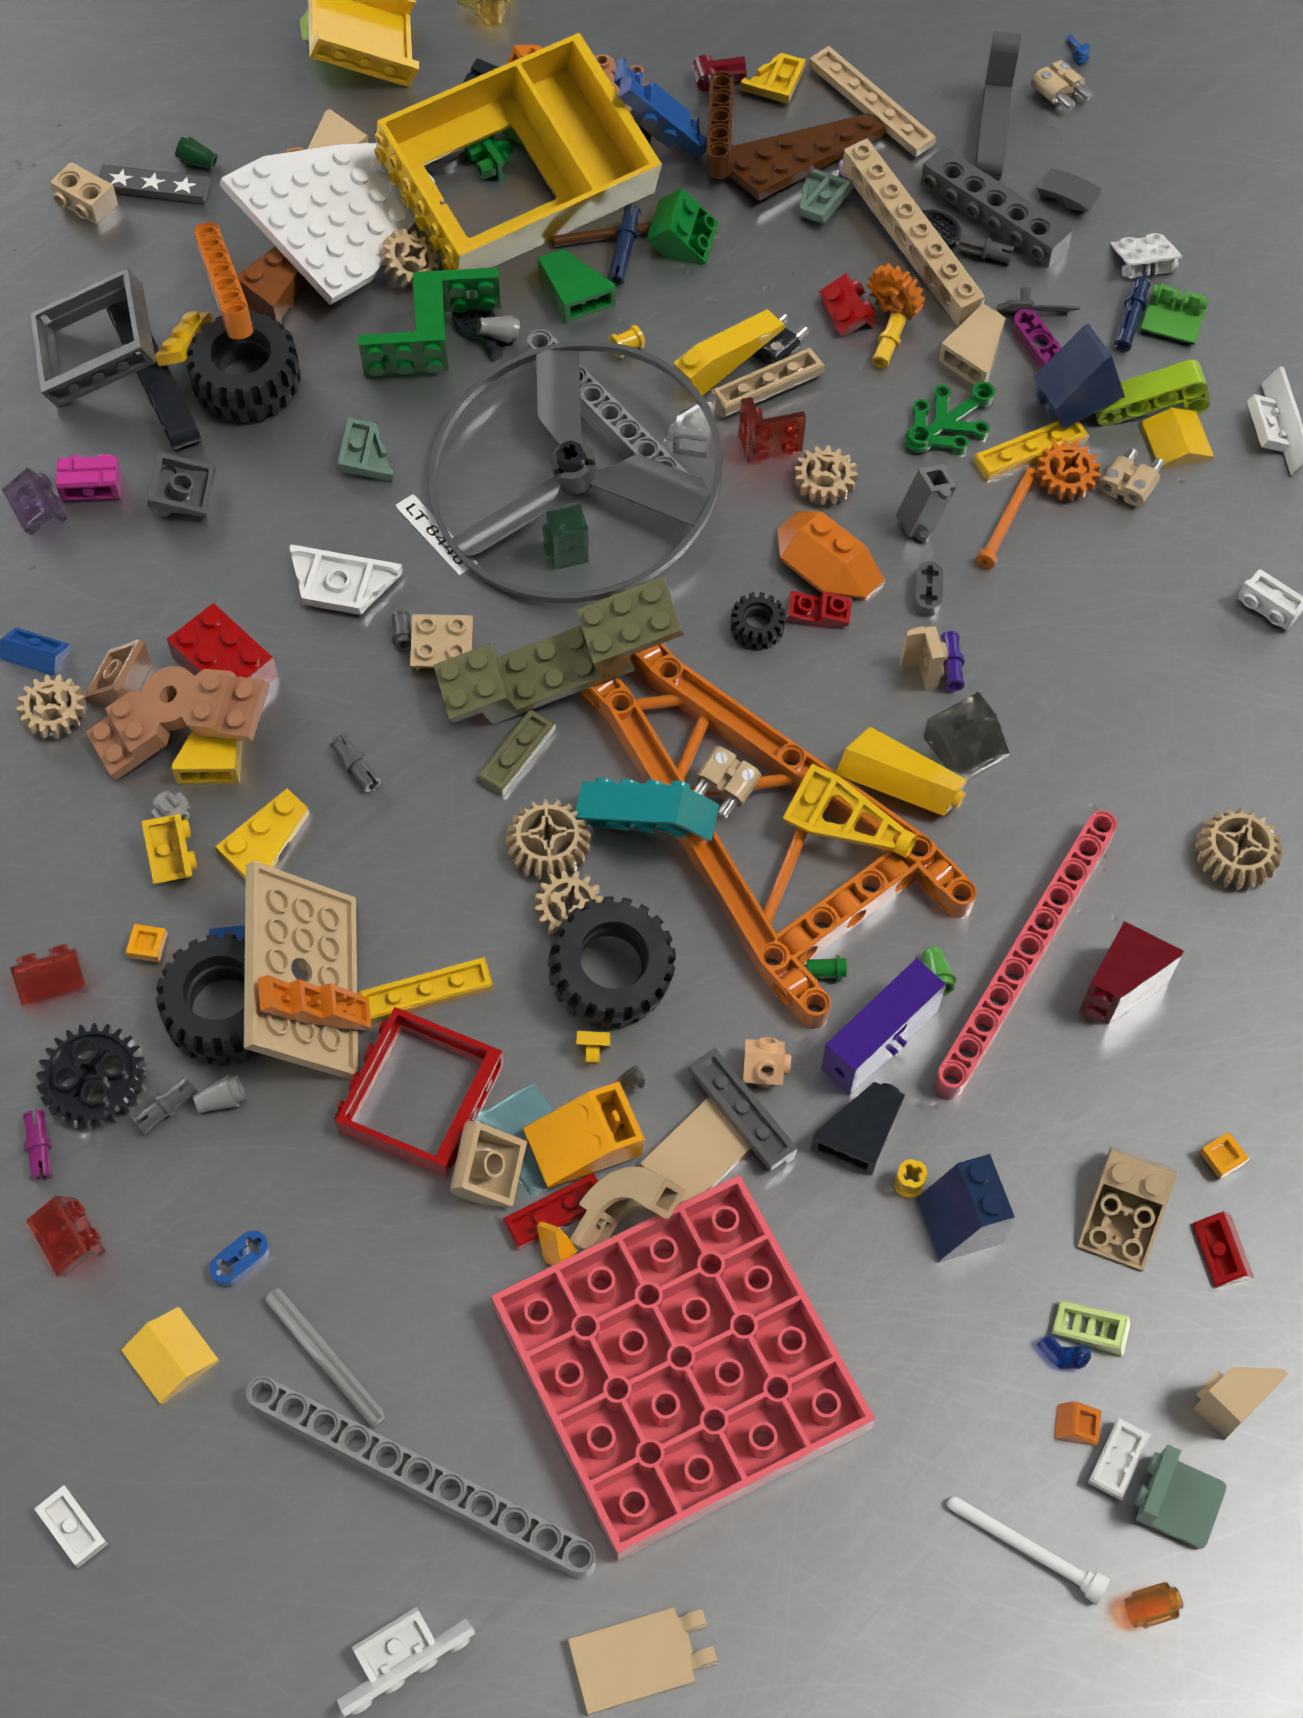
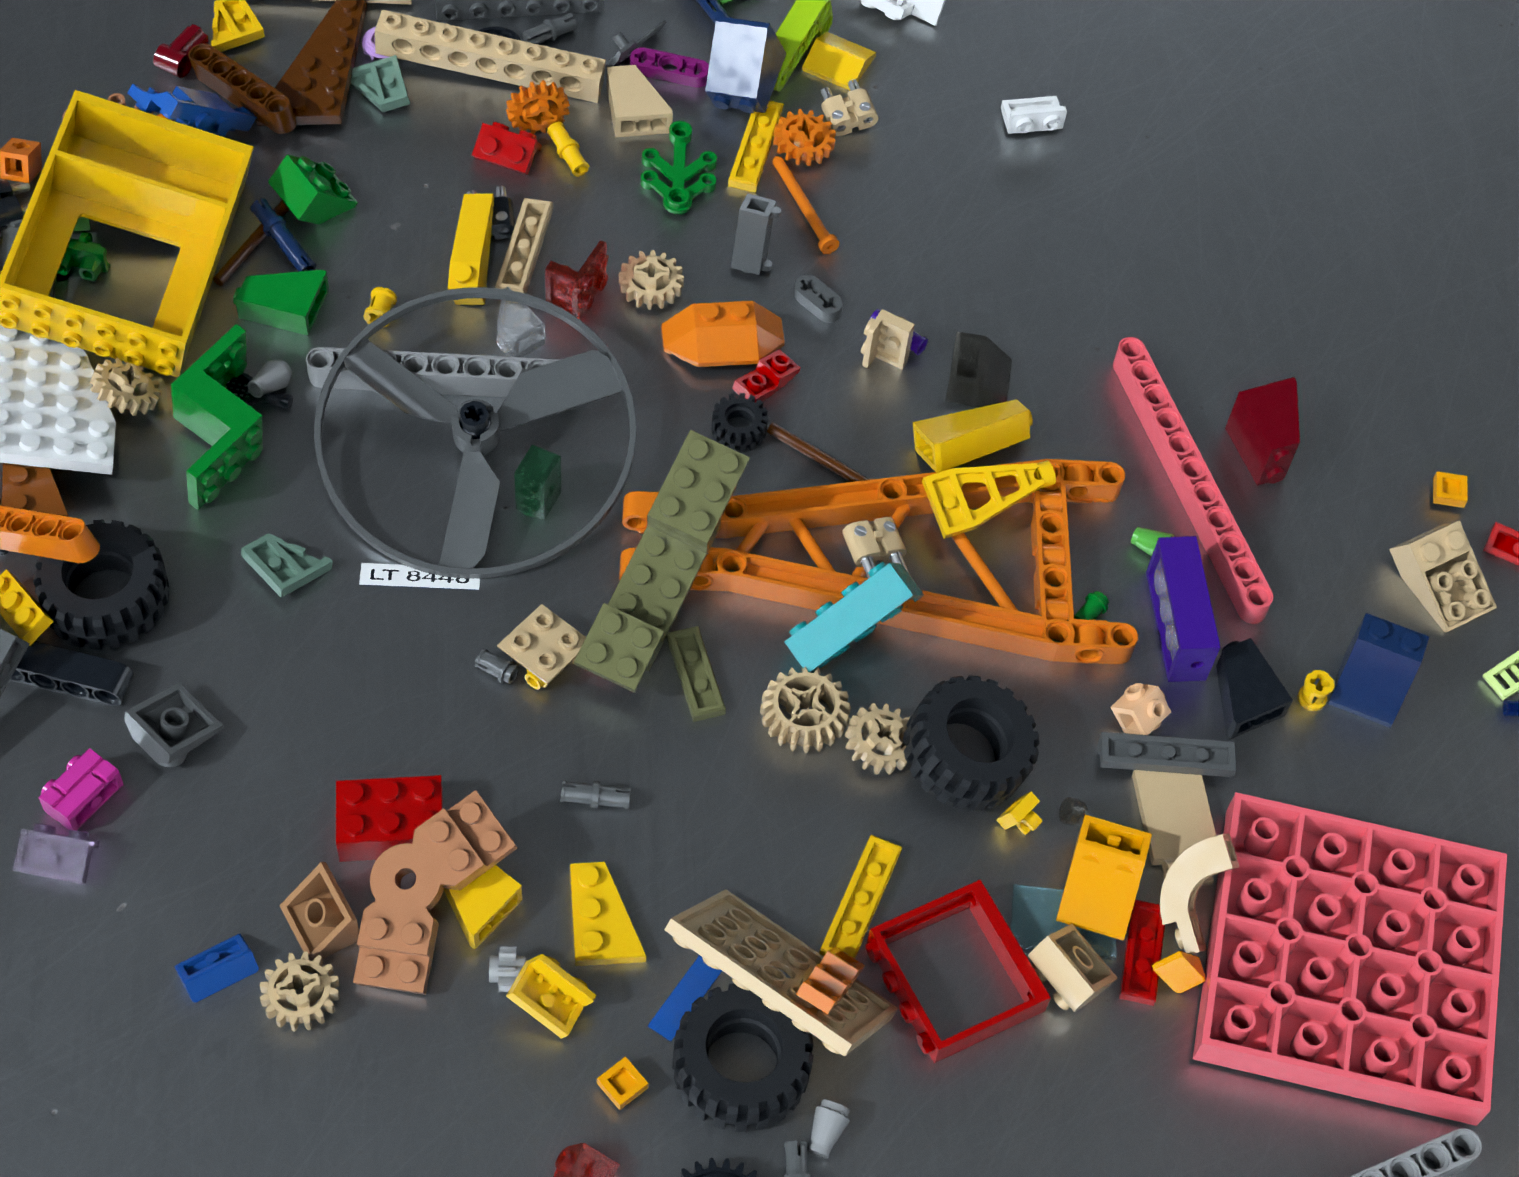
camera: 55 degrees left, 5 degrees down
white wing [290,544,403,615] -> none
tan gear [1195,807,1283,891] -> none
none -> reddish brown bar [767,422,870,482]

